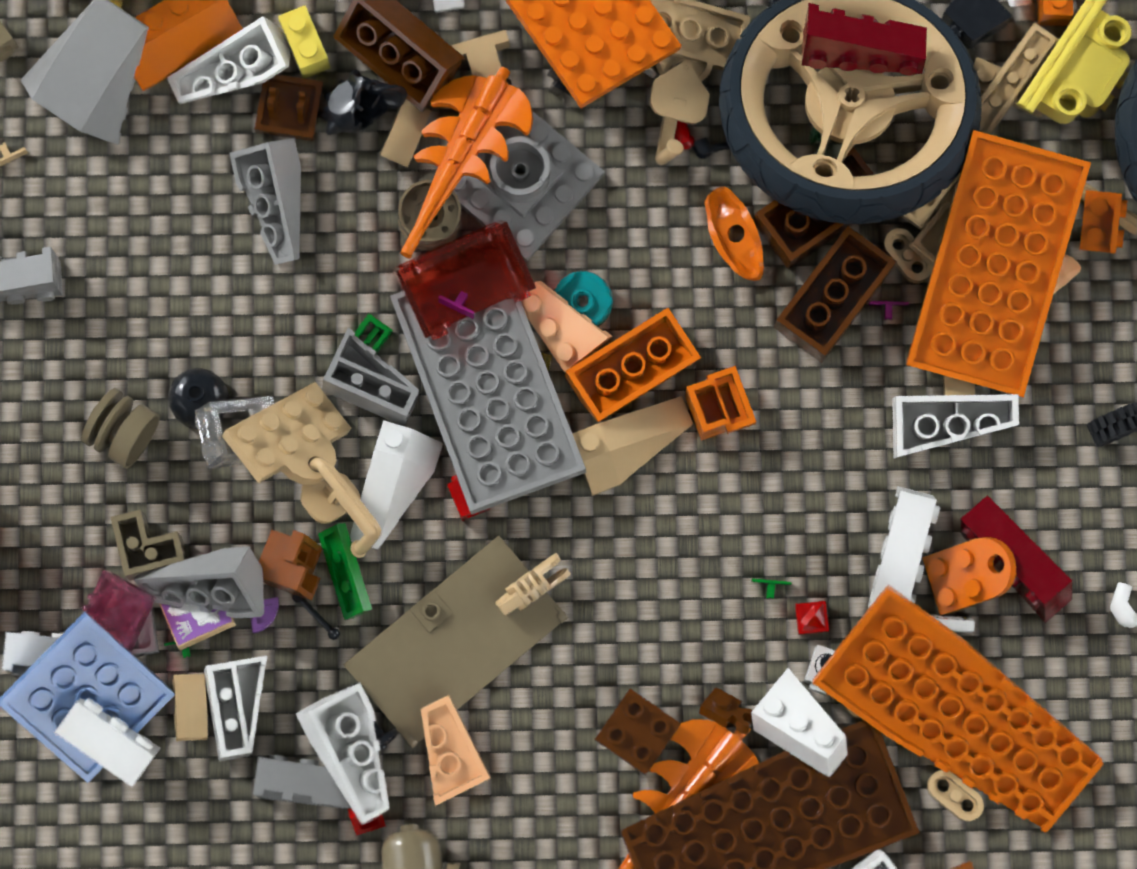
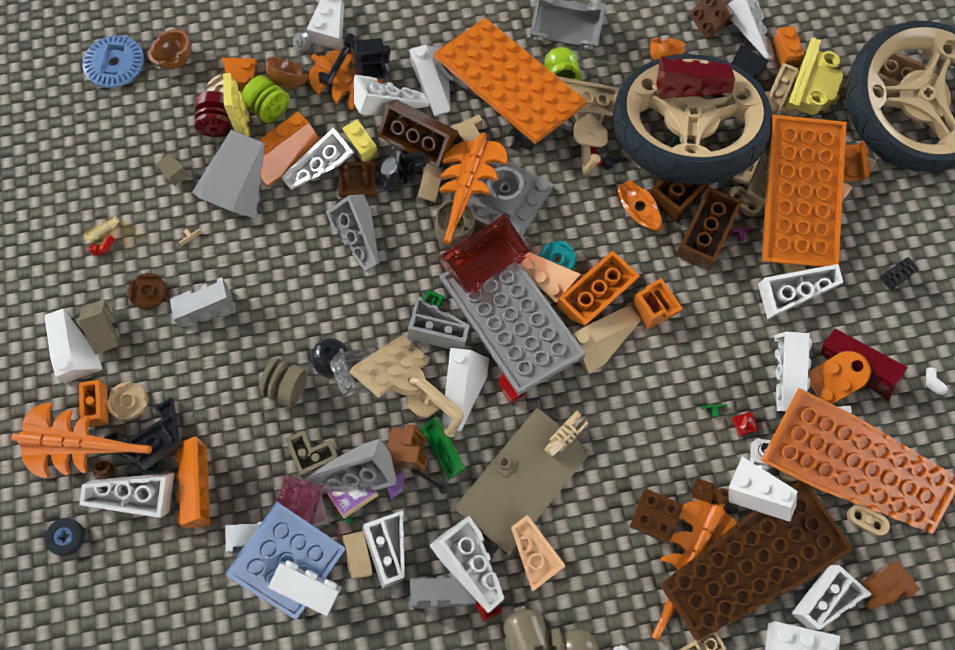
camera: 10 degrees left, 10 degrees down
magenta piece [438,291,475,319] -> none

